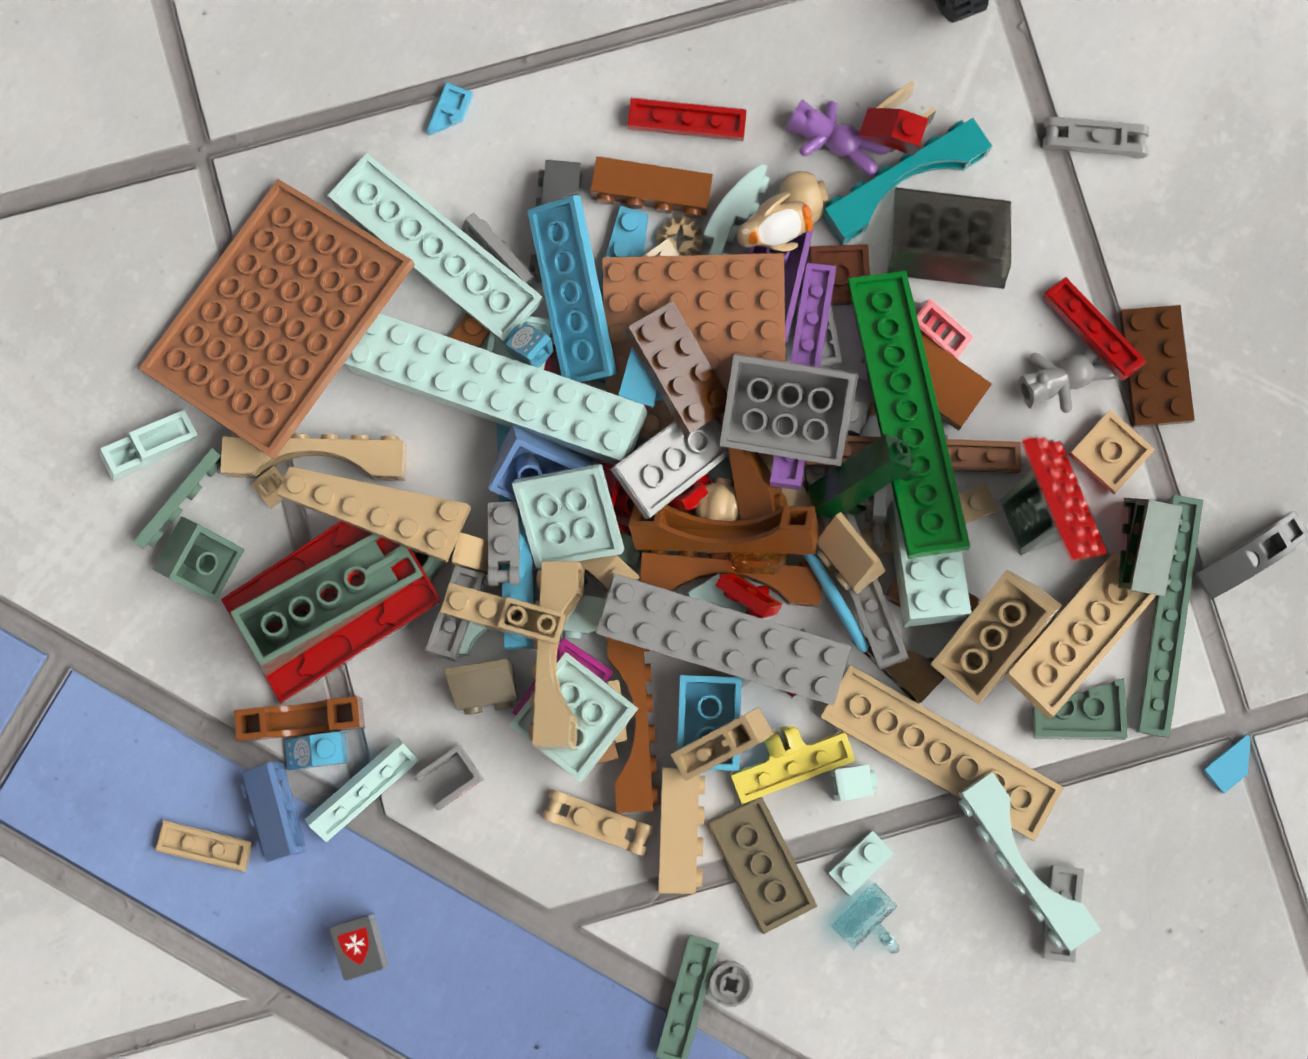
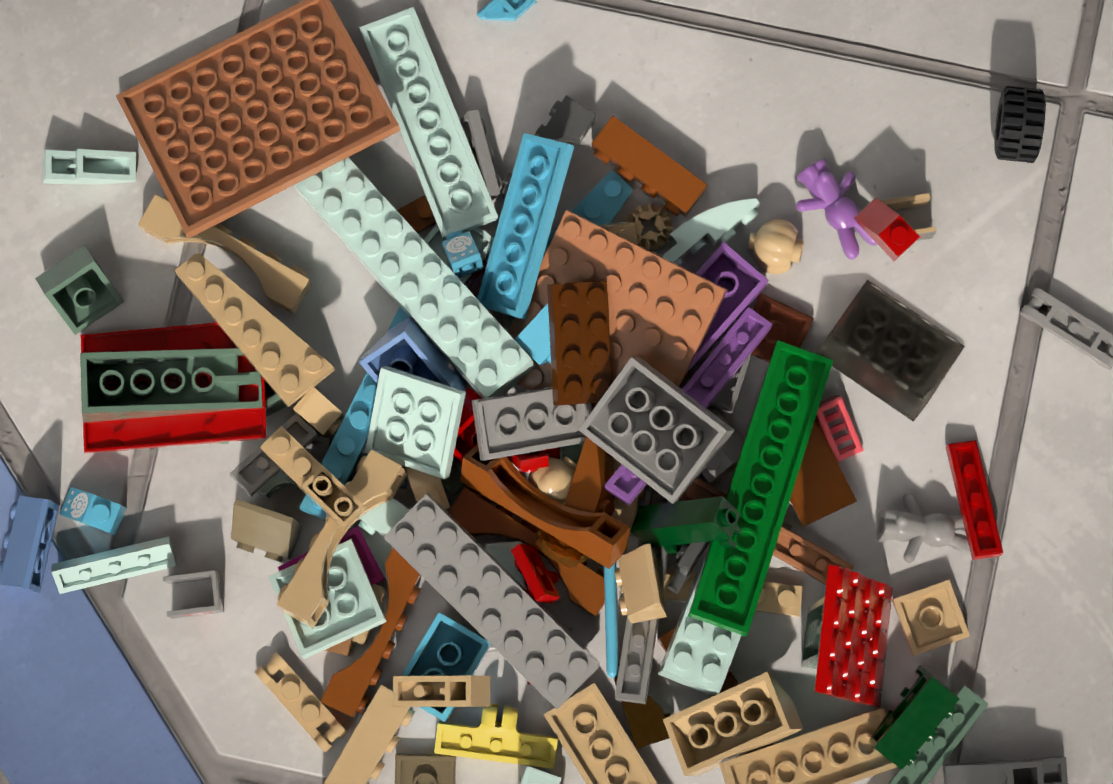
camera: 30 degrees right, 0 degrees up
sand green plate [133,448,221,549] -> none
dark orange arch [234,696,365,742] -> none
tan tile [251,466,284,509] -> none
piece [329,914,388,981] -> none
light grey plate [488,501,520,586] -> none
red plate [628,98,747,141] -> none
animal [737,192,813,252] -> none
teal arch [823,118,992,245] -> none
reddish brown plate [1119,305,1195,428] -> none

